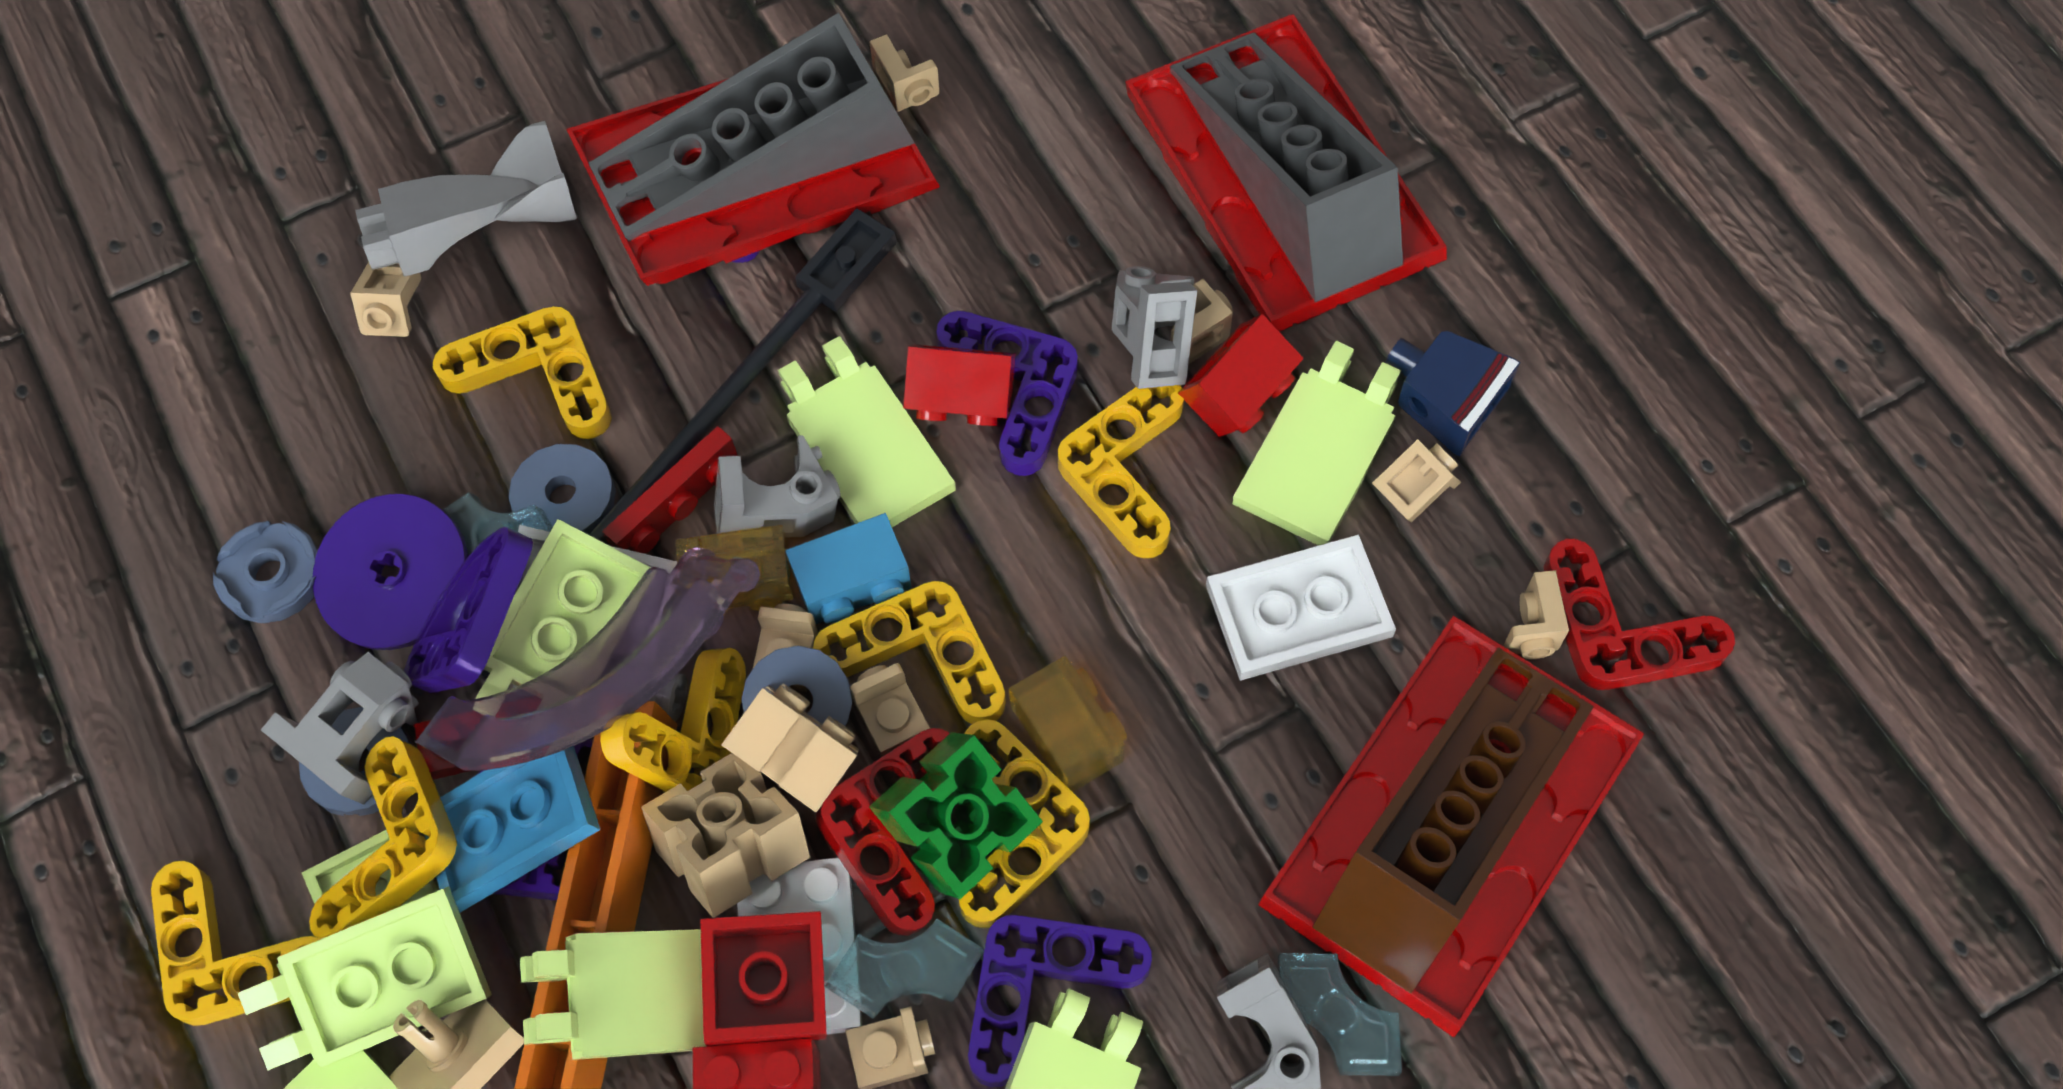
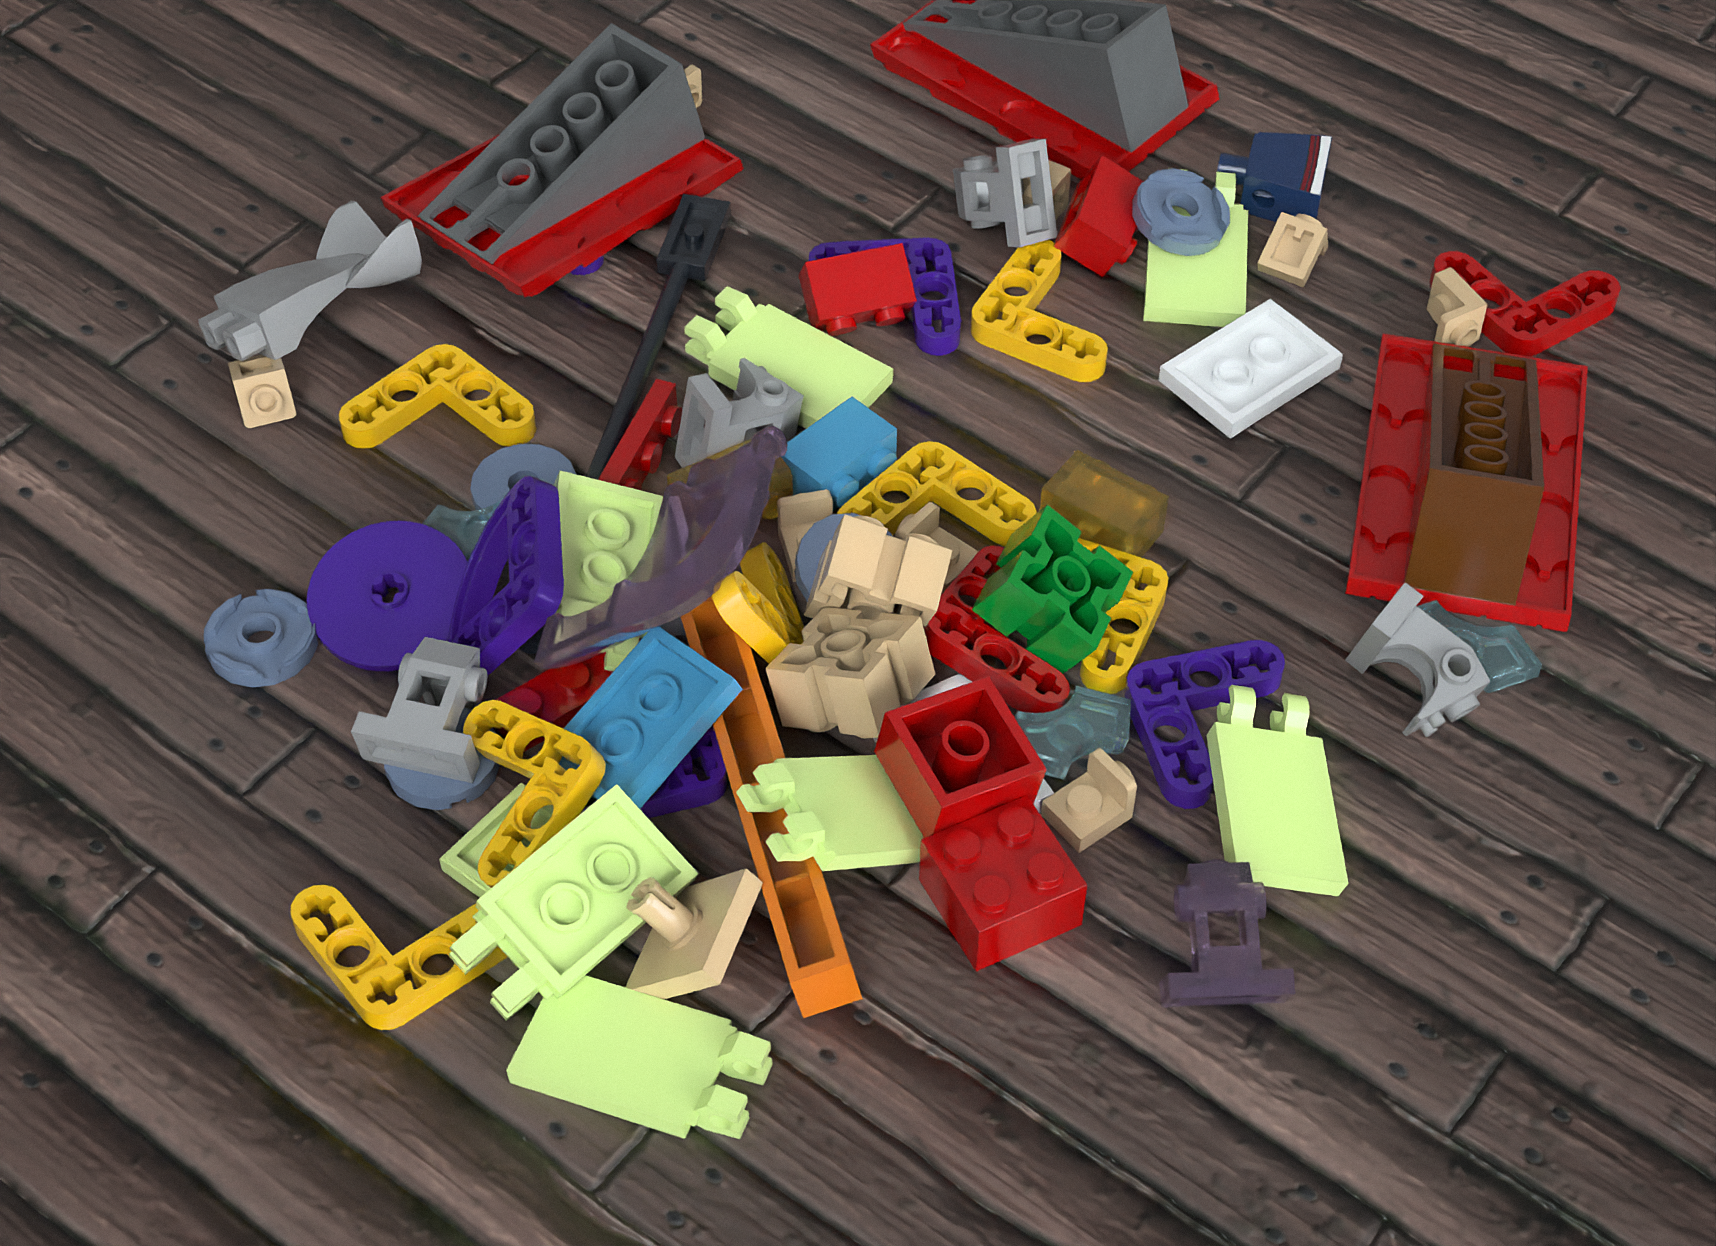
camera: 25 degrees left, 15 degrees down
none -> sand blue tile [1132,168,1230,256]

